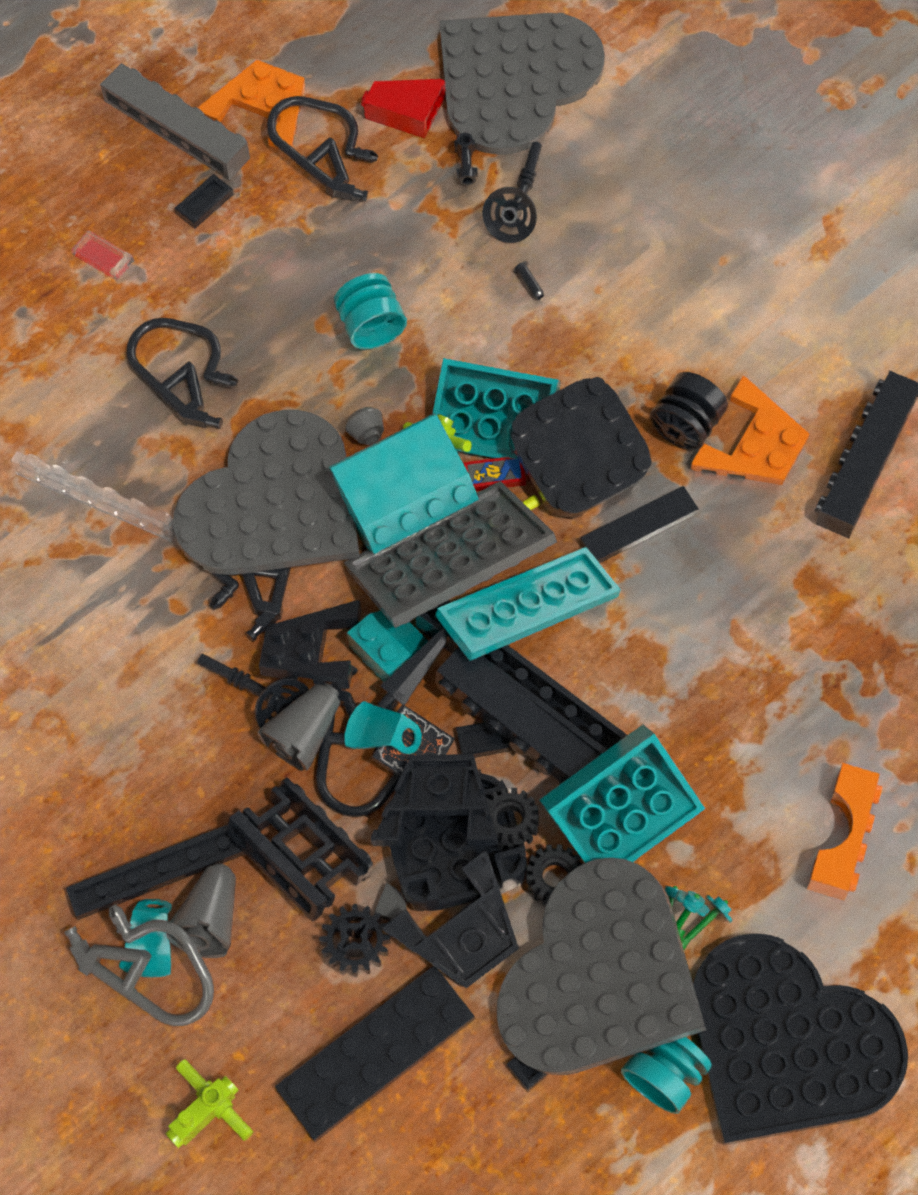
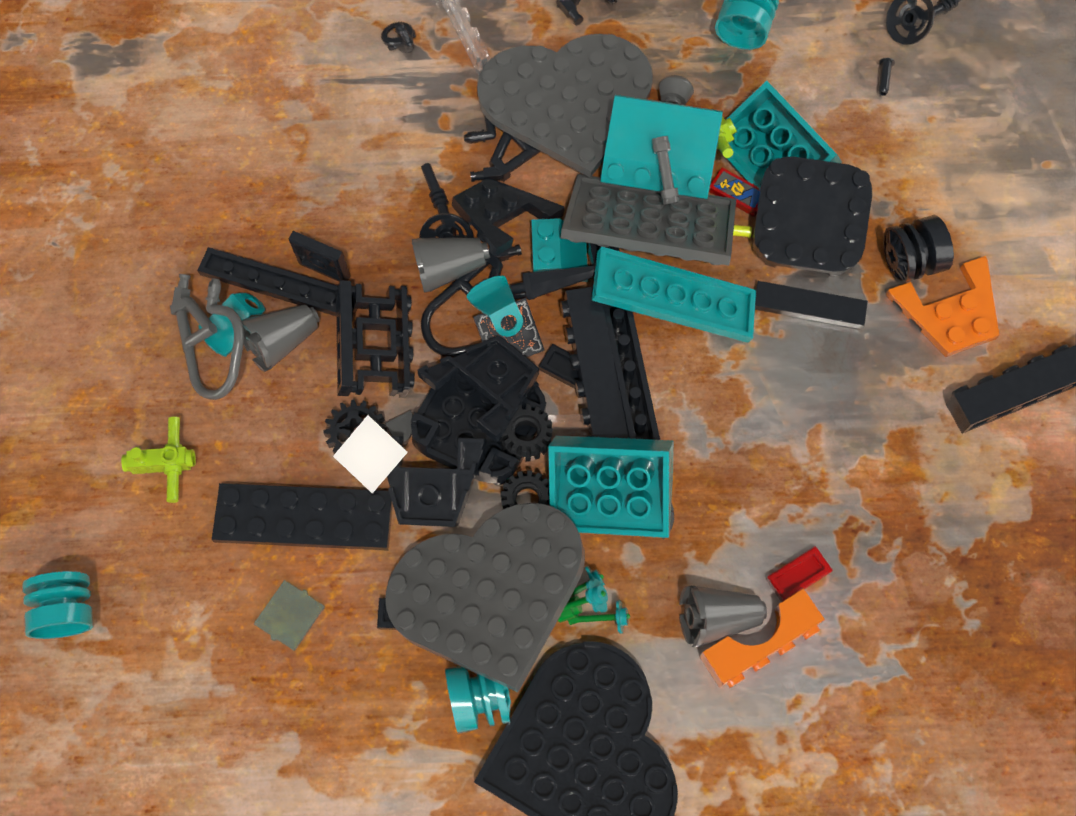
camera: 40 degrees right, 5 degrees up
none -> clear light blue piece [254,580,325,651]
none -> black tile [288,231,351,282]
none -> white sticker [333,415,407,493]
none -> black piece [381,22,416,53]
none -> dark grey bar [652,136,680,205]
none -> dark grey cone [679,585,767,647]
none -> red tile [766,546,833,602]

